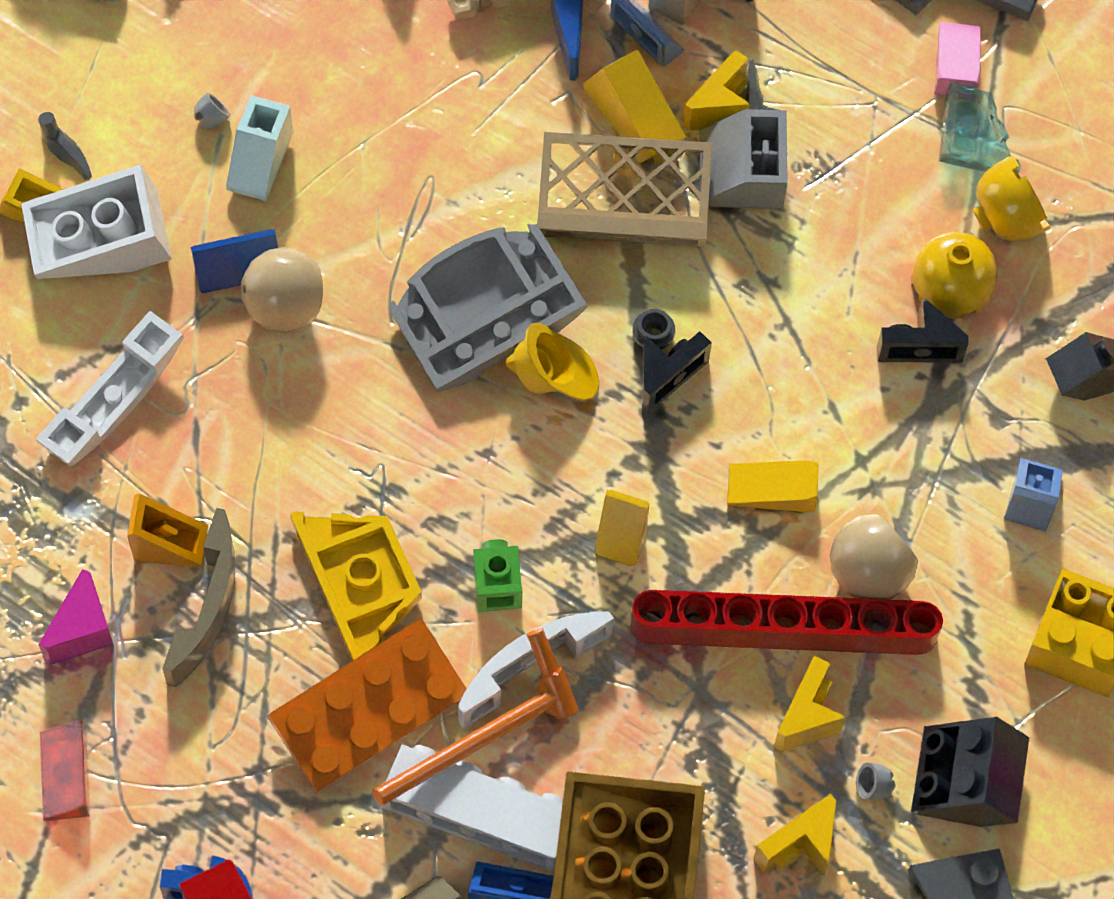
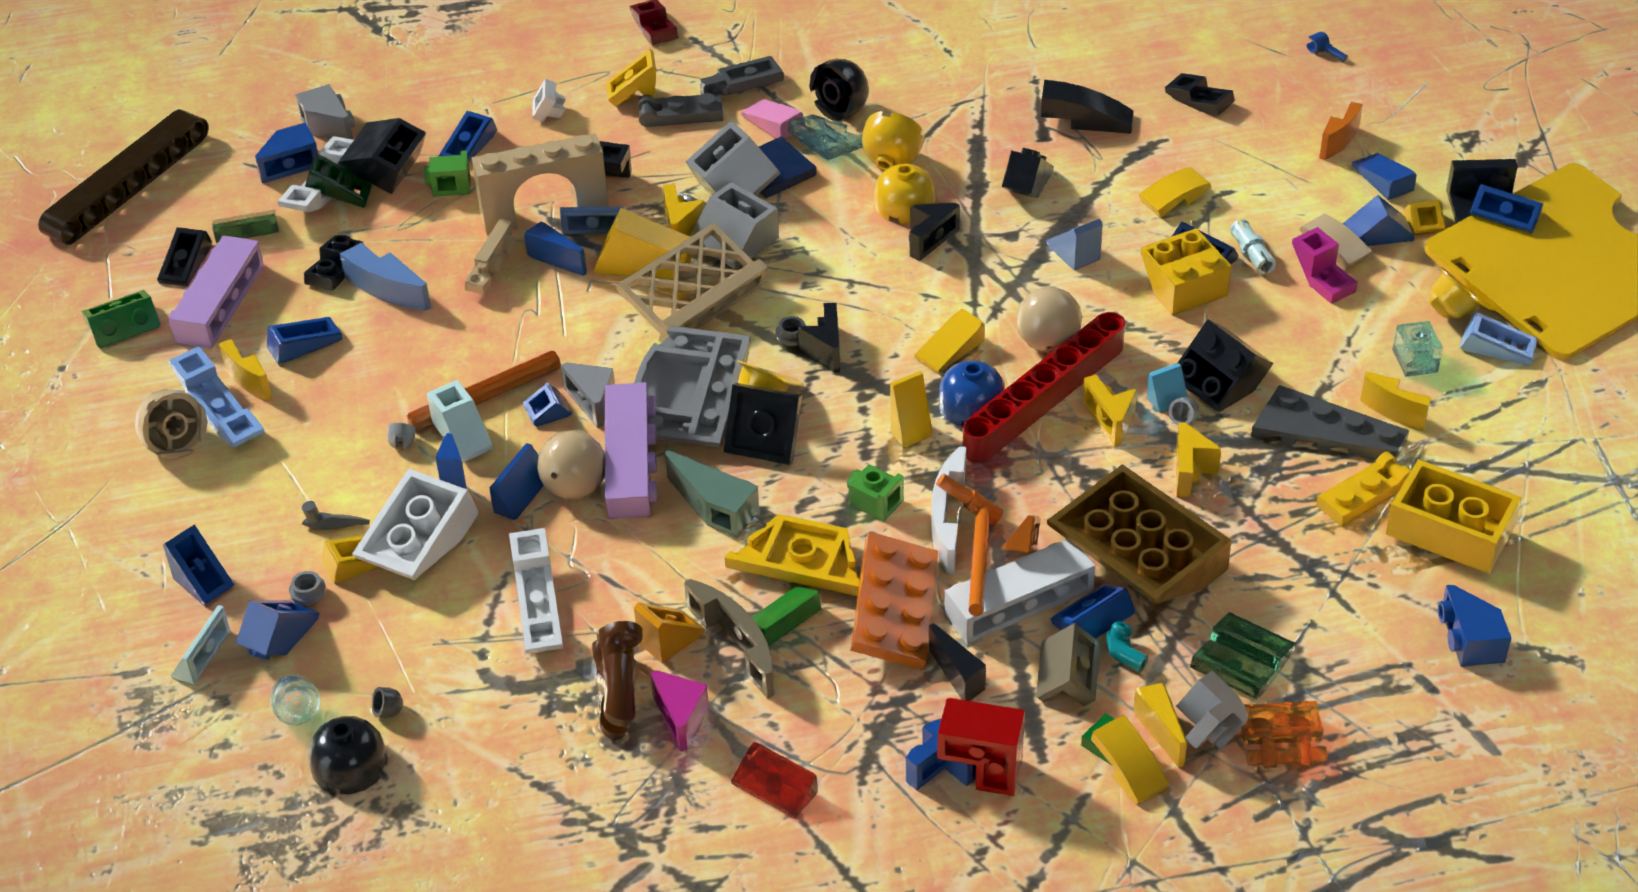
camera: 45 degrees left, 20 degrees down
none -> orange axle [406,350,561,431]
none -> blue slope [435,433,467,489]
none -> blue slope [523,382,572,427]
none -> light grey slope [561,362,615,428]
none -> reddish brown piece [592,621,643,740]
none -> lavender brick [605,382,657,519]
none -> sand green slope [665,450,760,538]
none -> light grey slope [686,121,781,196]
none -> black tile [723,383,803,465]
none -> green slope [752,586,821,646]
none -> dark blue tile [759,136,817,198]
none -> black cylinder [809,58,869,121]
none -> black slope [929,623,986,701]
none -> blue cylinder [939,360,1005,425]
none -> orange slope [1002,515,1041,553]
none -> medium azure slope [1147,363,1188,413]

